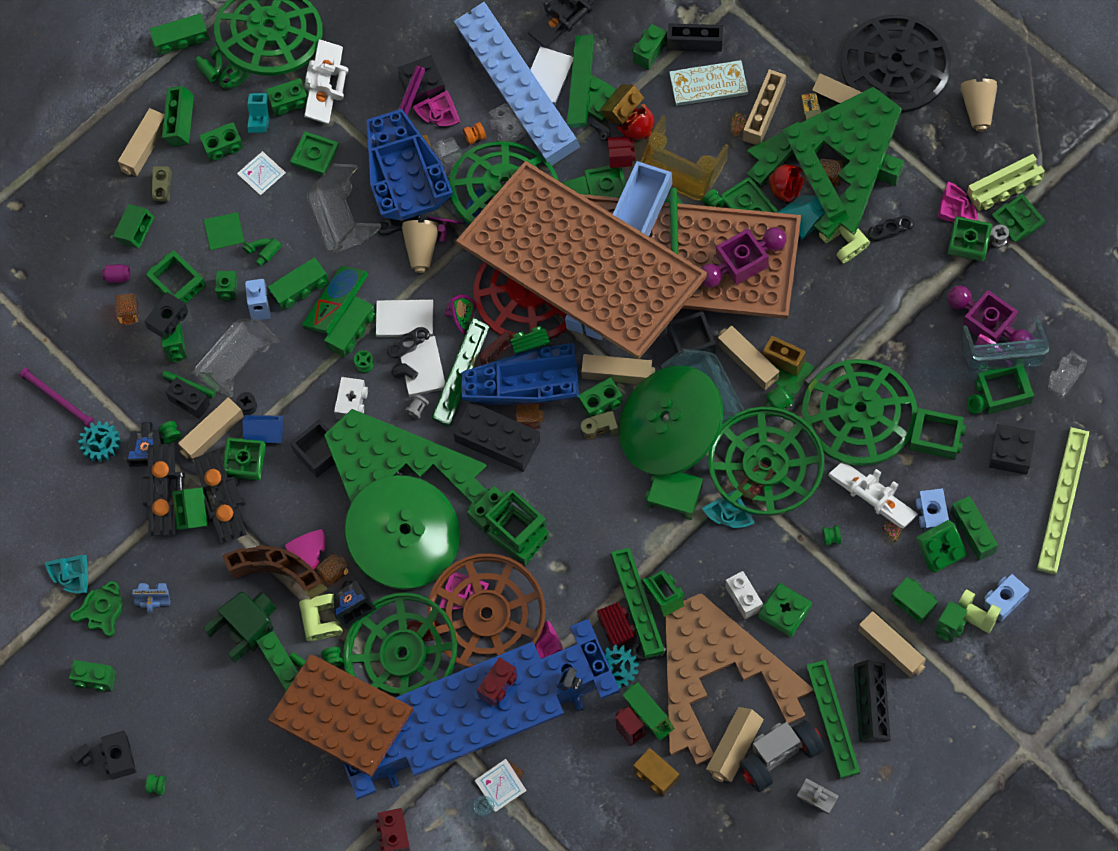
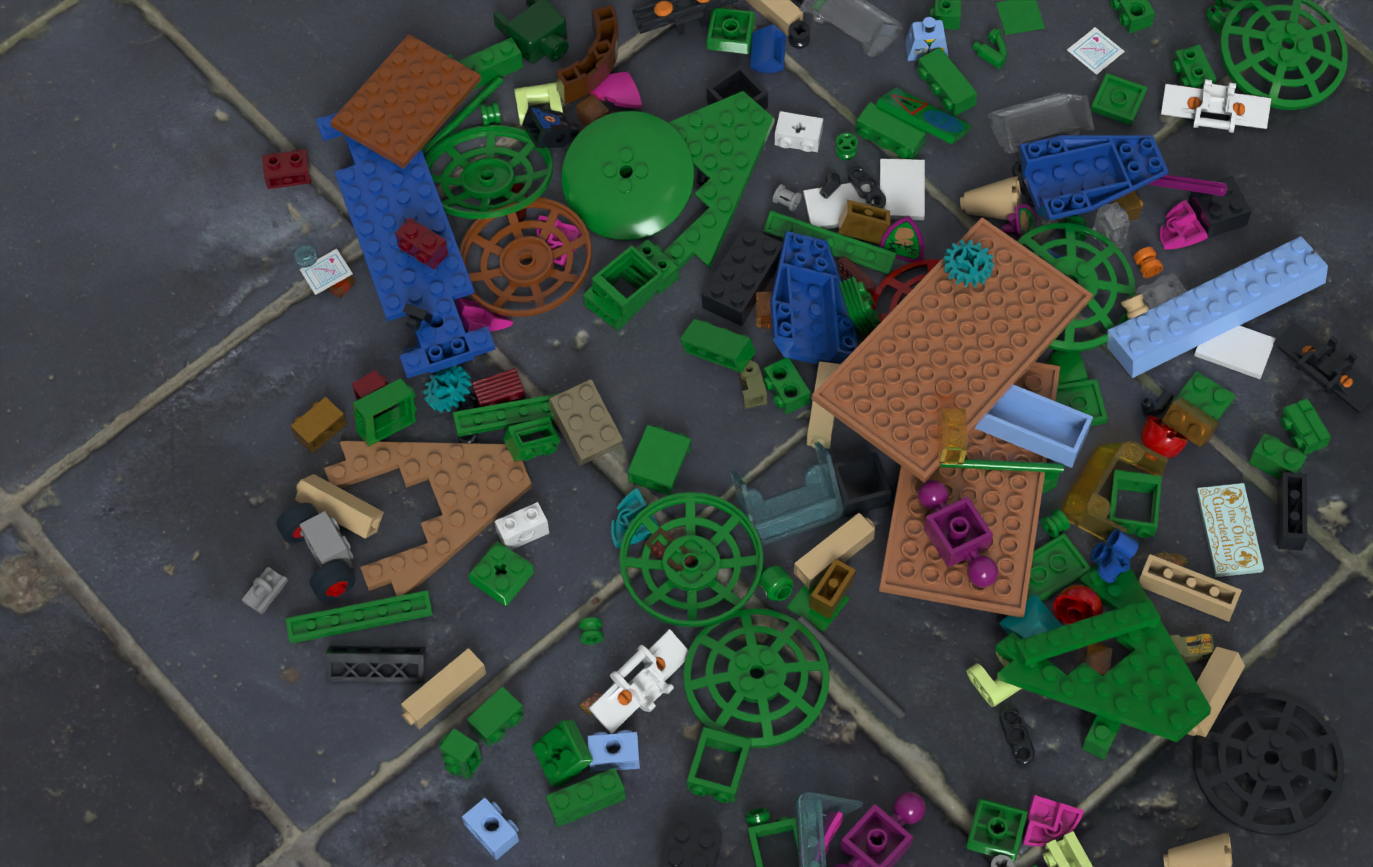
camera: 90 degrees right, 5 degrees down
teal brick [247,93,269,133] -> none
green tile [567,34,595,128] -> none
dark red brick [608,136,635,168] -> none
green dish [619,366,723,476] -> none
yellowish green connector [958,589,1002,634] -> none
none -> dark tan brick [547,379,623,466]
none -> green brick [680,319,756,373]
none -> pearl gold brick [839,199,890,244]
none -> clear yellow brick [938,407,967,465]
none -> teal gear [943,240,994,288]
none -> blue piece [1090,529,1139,583]
none -> green window [1106,470,1162,538]
none -> tan wheel [1121,293,1149,319]
none -> green brick [1280,398,1331,455]

